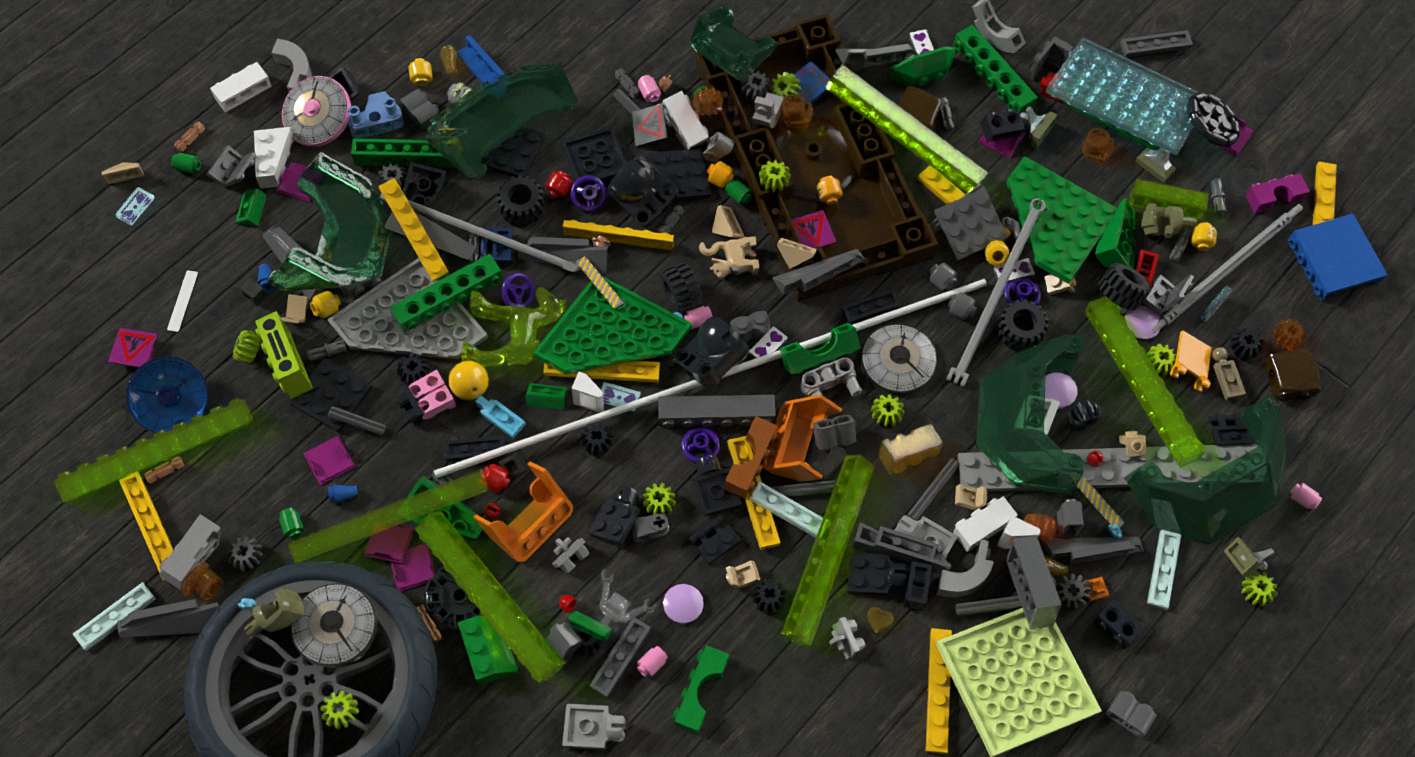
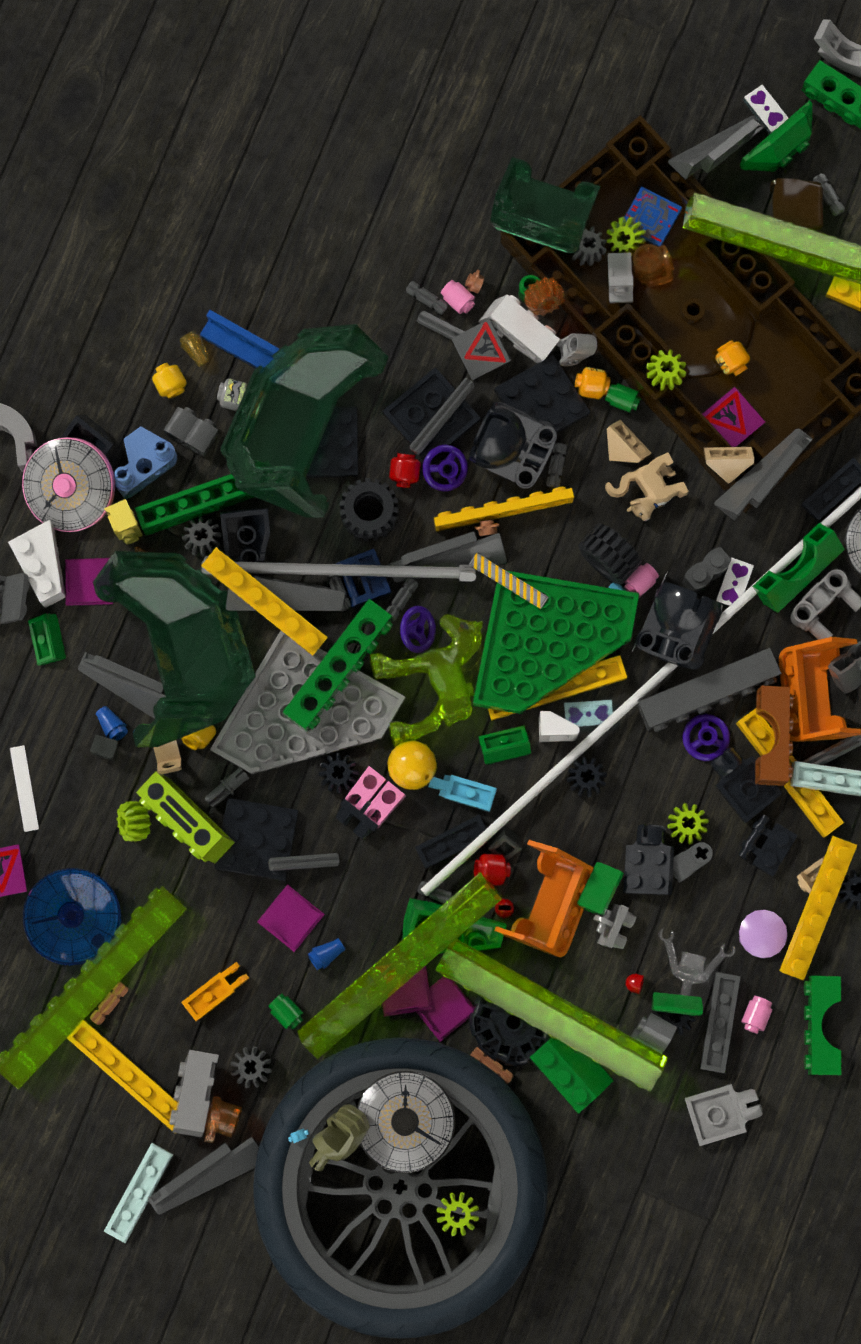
camera: 15 degrees left, 15 degrees up
none -> light yellow window [104,499,143,545]
none -> light orange hinge [181,962,249,1022]
none -> dark grey axle [386,577,418,621]
none -> dark grey axle [410,378,475,455]
none -> green slope [577,862,624,916]
none -> yellow plate [779,836,857,980]

